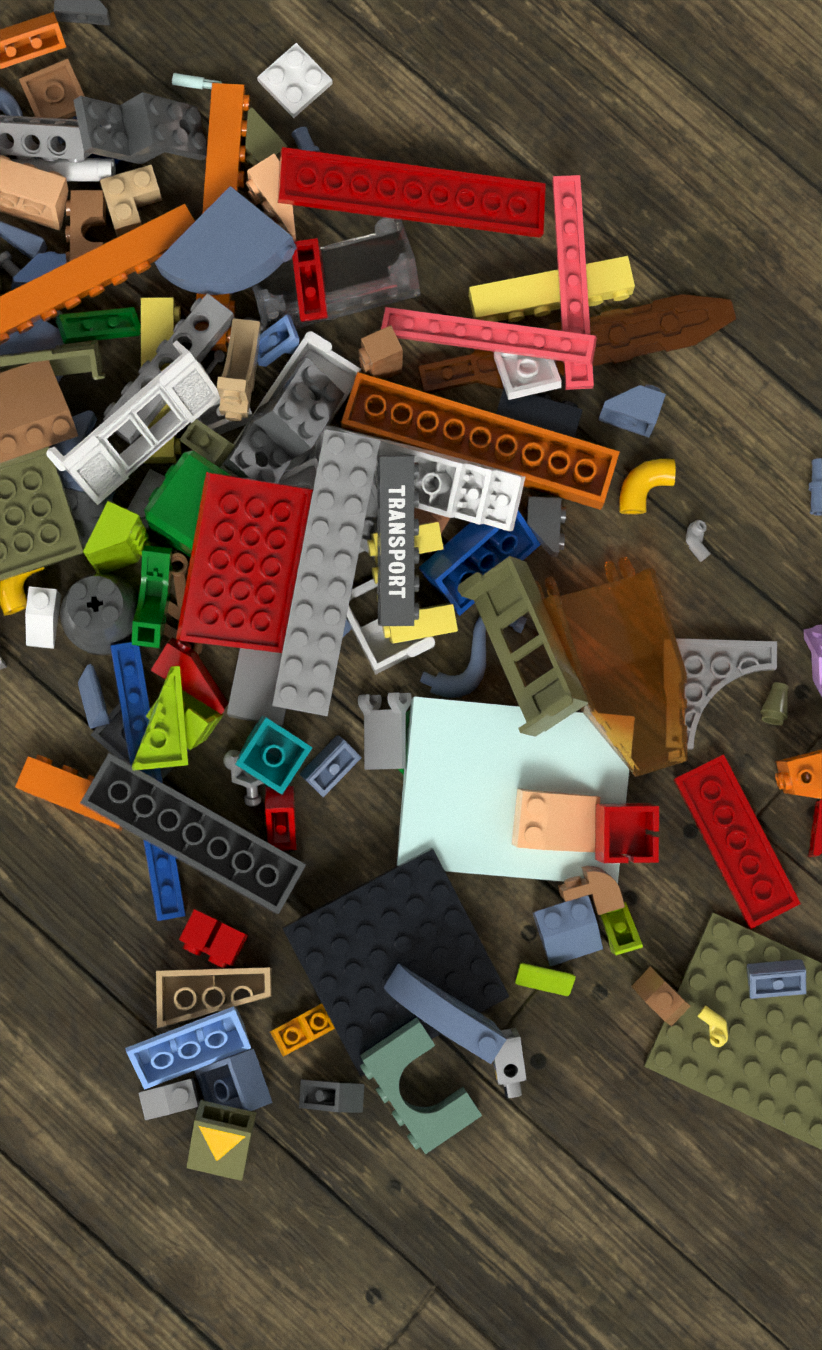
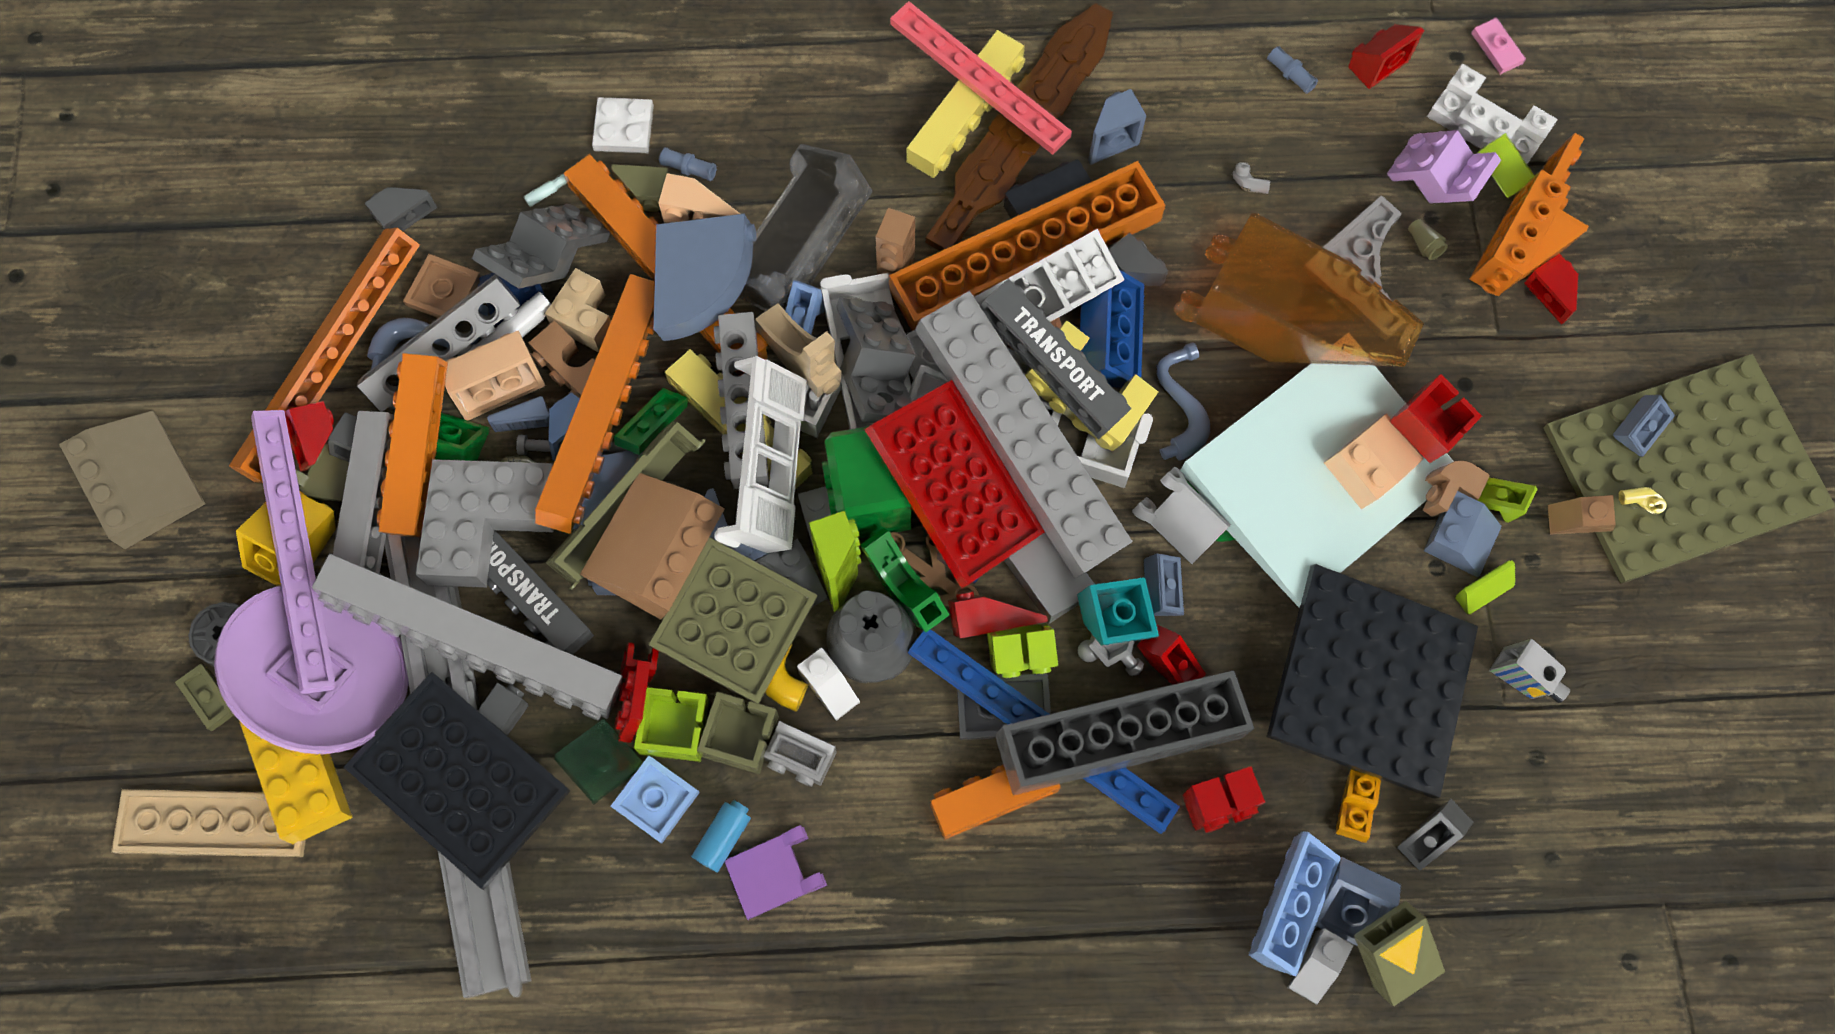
camera: 40 degrees left, 10 degrees down
sand blue slope [78,664,110,729] -> none
lime wing [132,666,188,770] -> none
tan wedge [156,967,272,1028] -> none
olive plate [180,419,235,468] -> none
red plate [277,147,546,238] -> none
red slope [292,238,328,322] -> none
sand green arch [360,1017,482,1154] -> none
coral plate [381,307,597,365] -> none
sand blue brick [384,963,507,1064] -> none
olive piece [458,556,589,737] -> none
white plate [494,352,561,400] -> none
yellow cylinder [619,459,676,514] -> none
red plate [674,754,801,929] -> none

